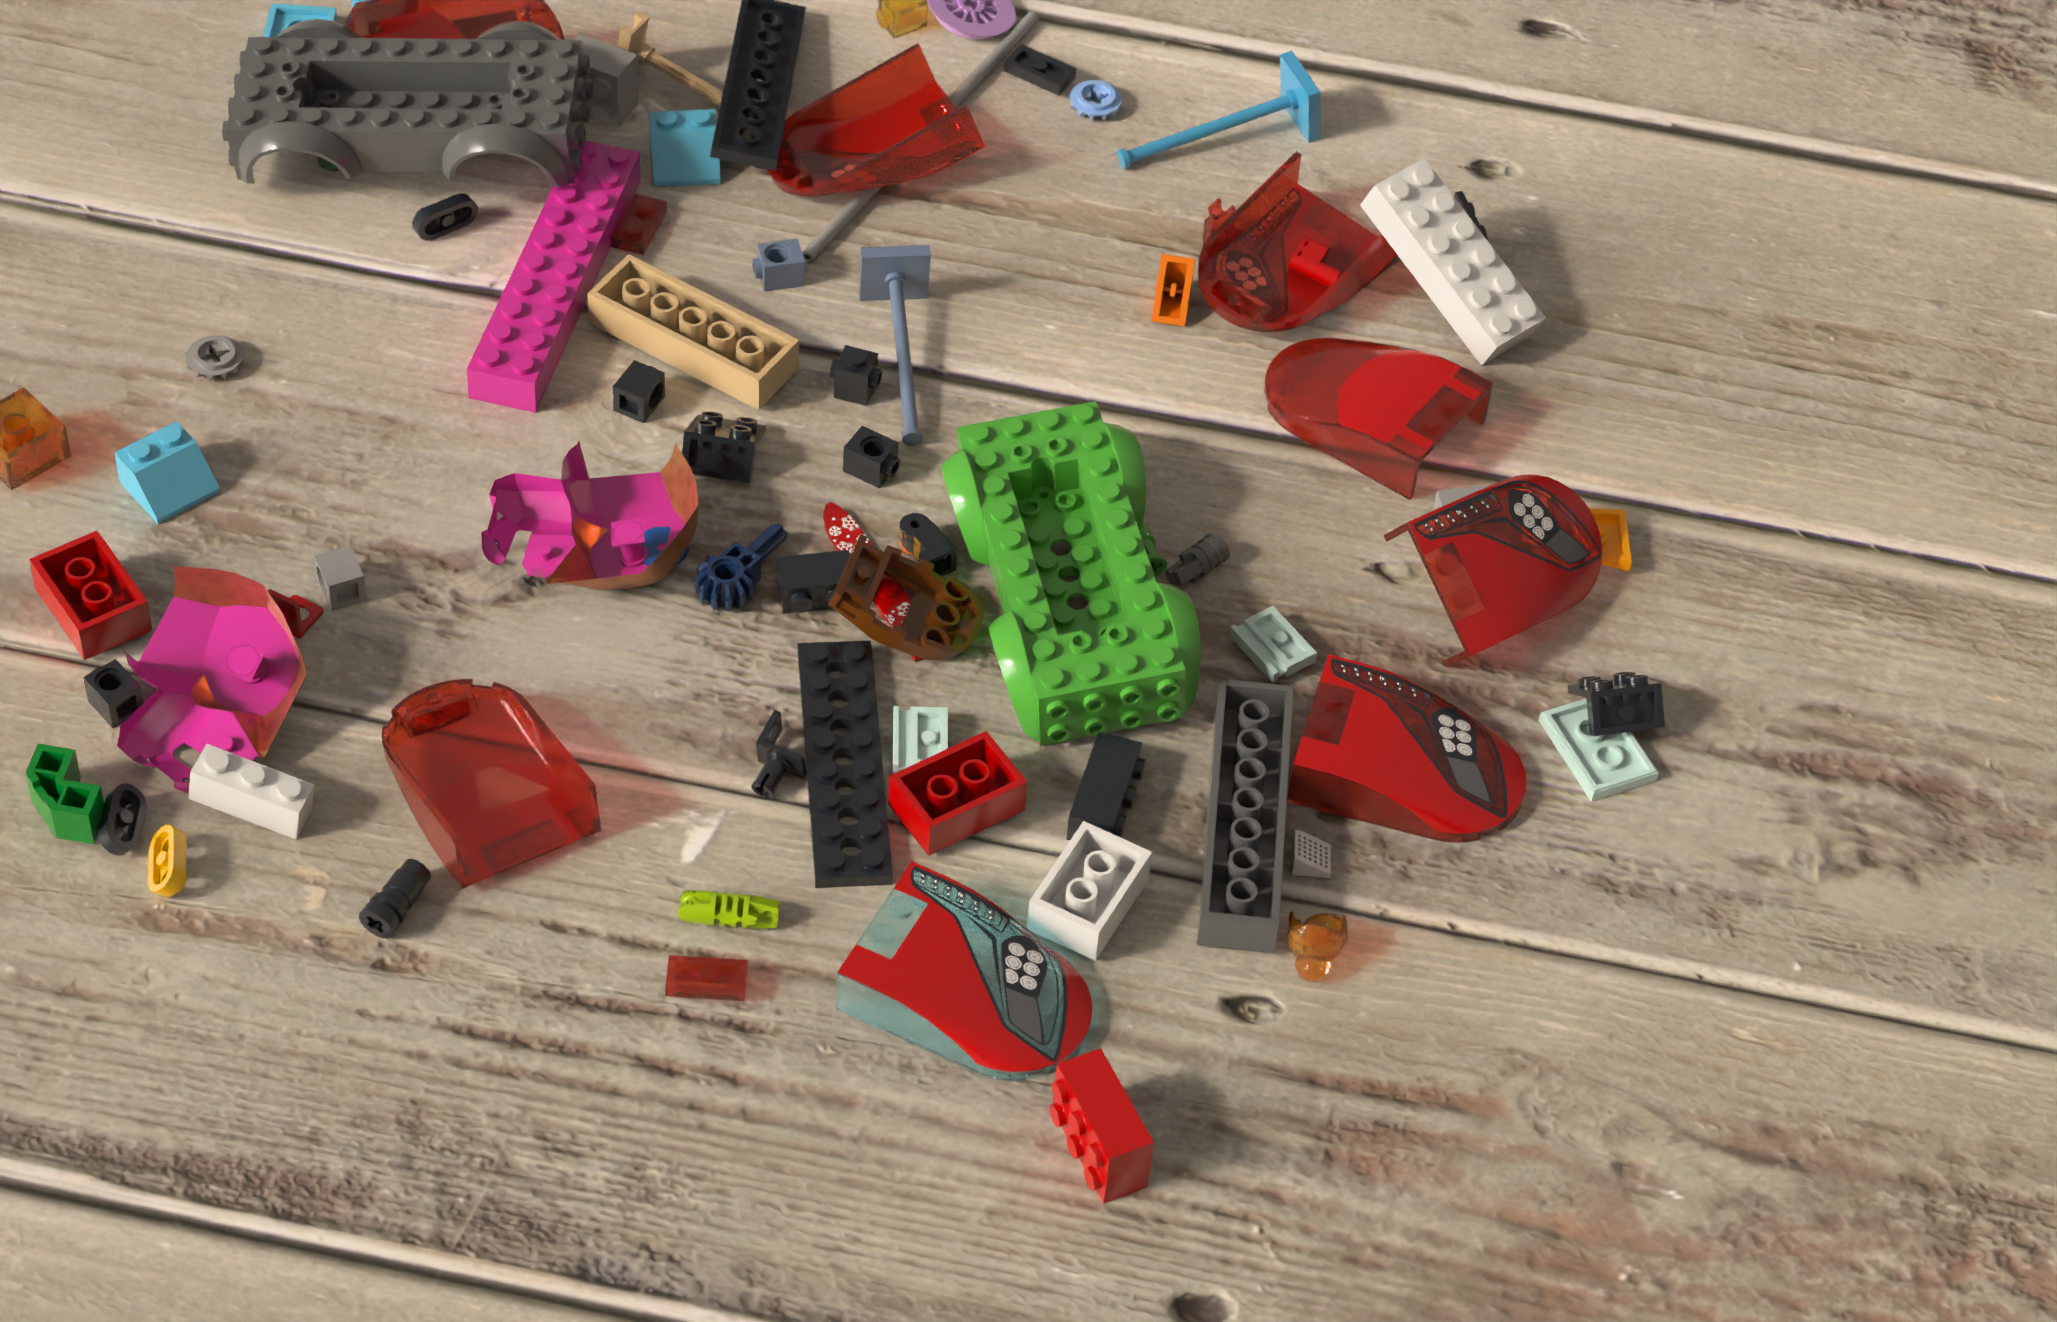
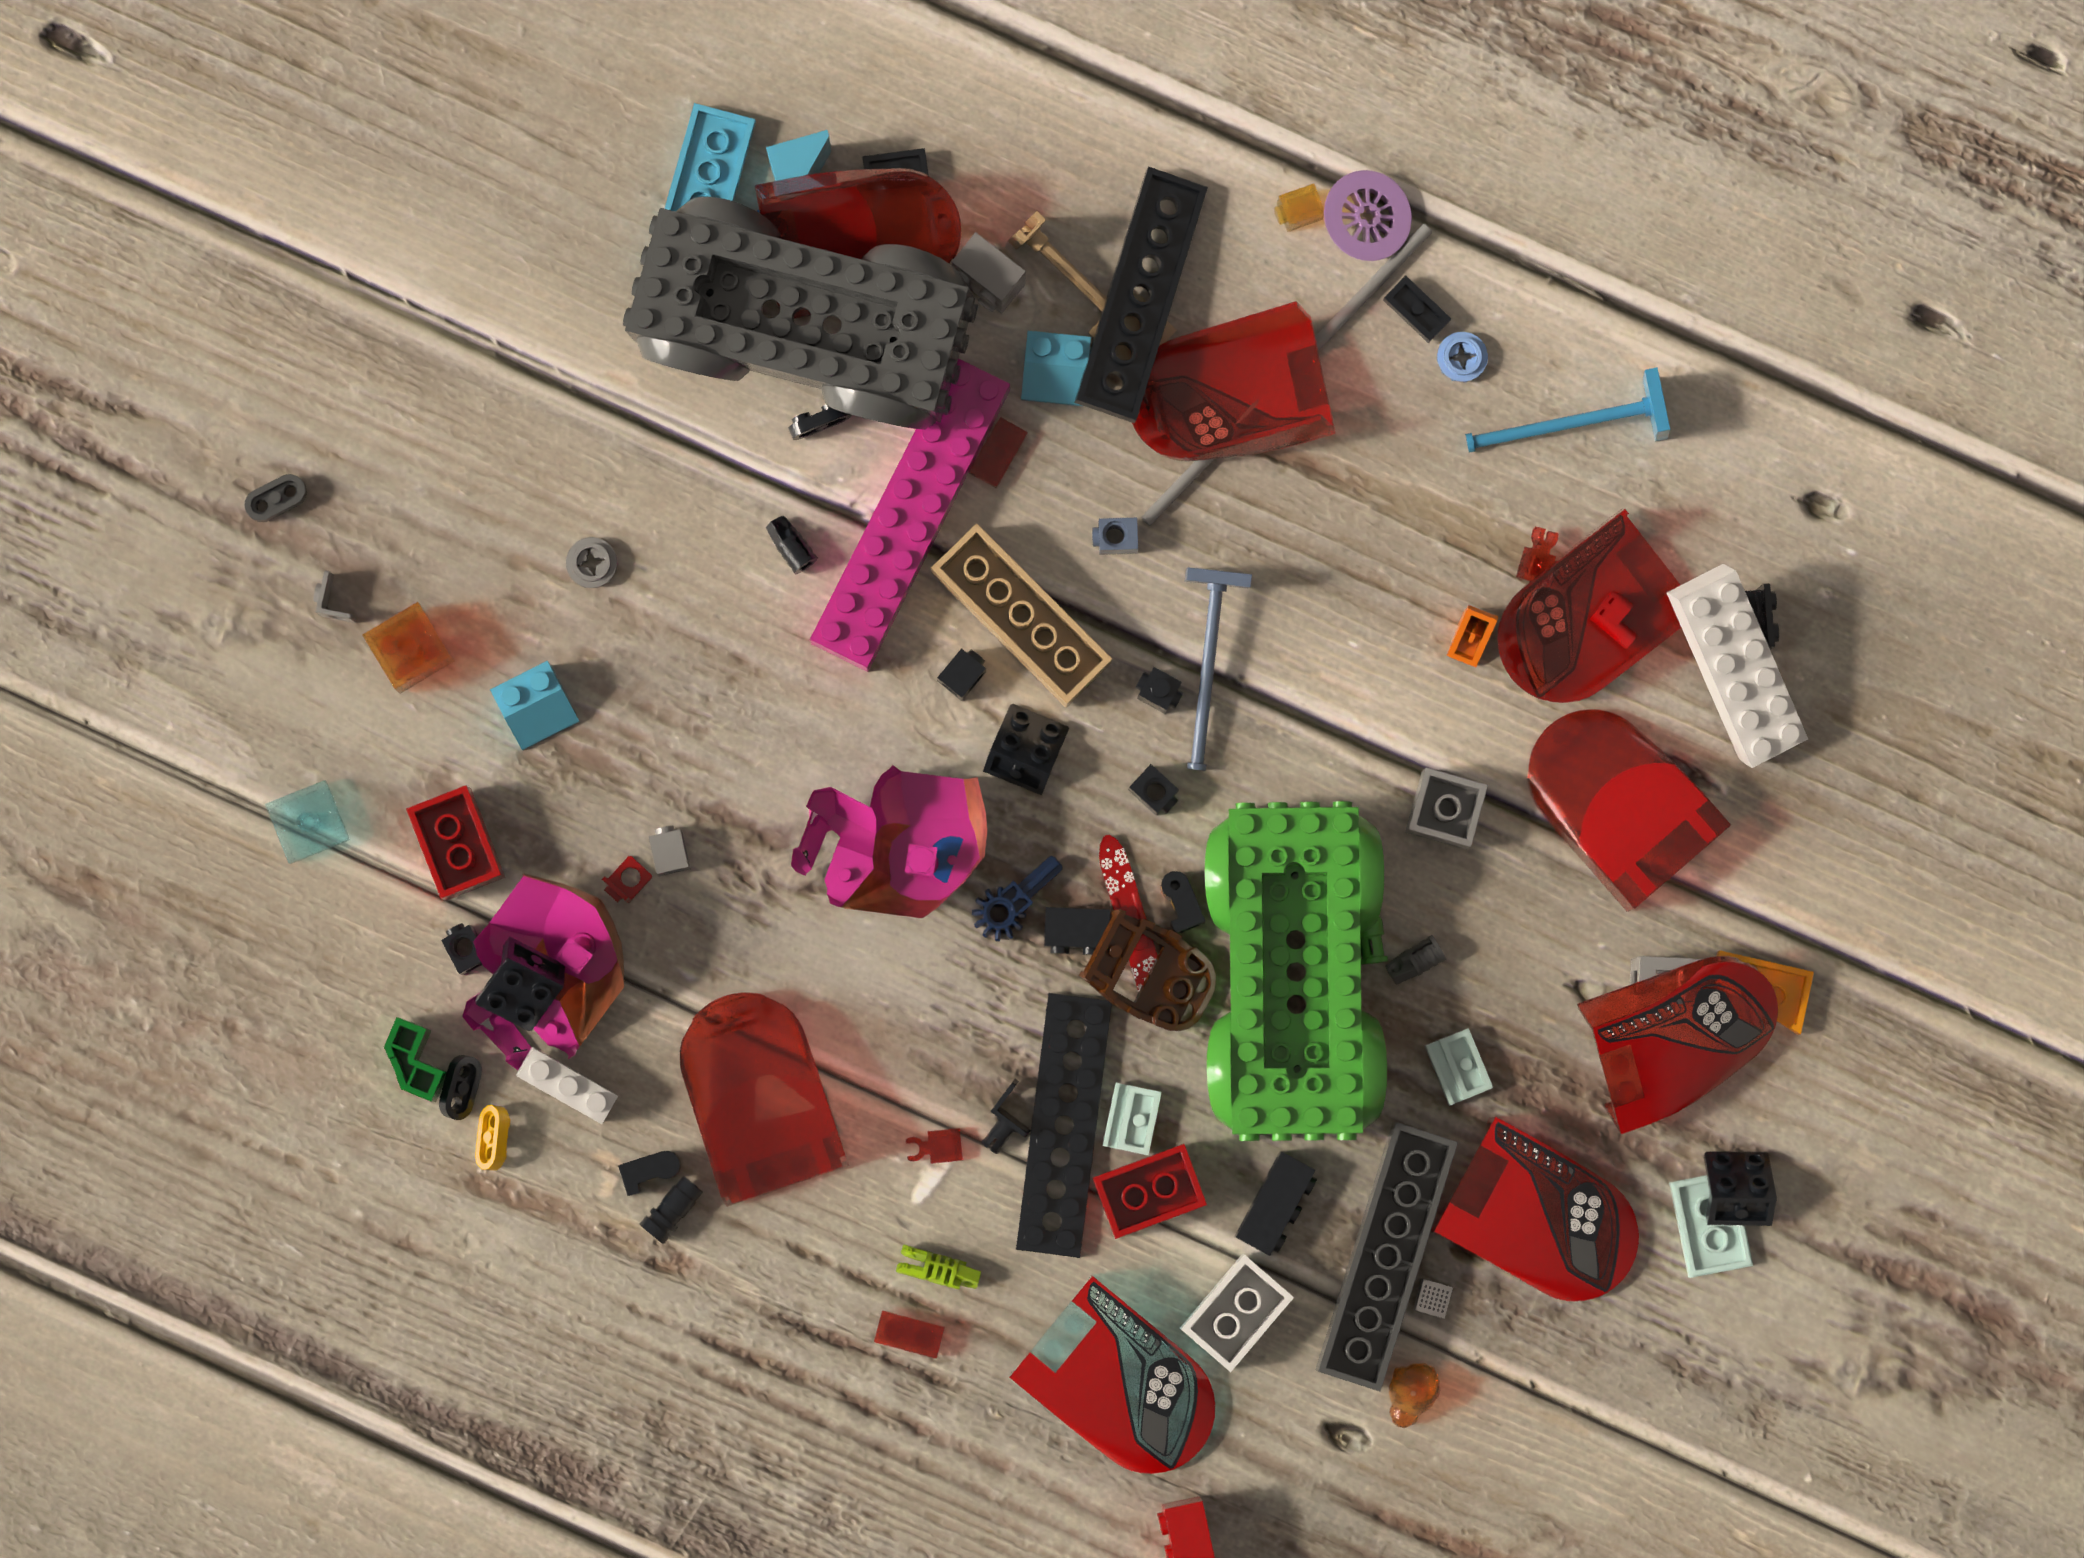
camera: 10 degrees right, 35 degrees up
none -> black bracket [476,936,565,1031]
none -> black leg [618,1151,681,1196]
none -> black hinge [766,516,818,575]
none -> clear red plate [906,1128,963,1164]
none -> light grey brick [1405,768,1488,850]

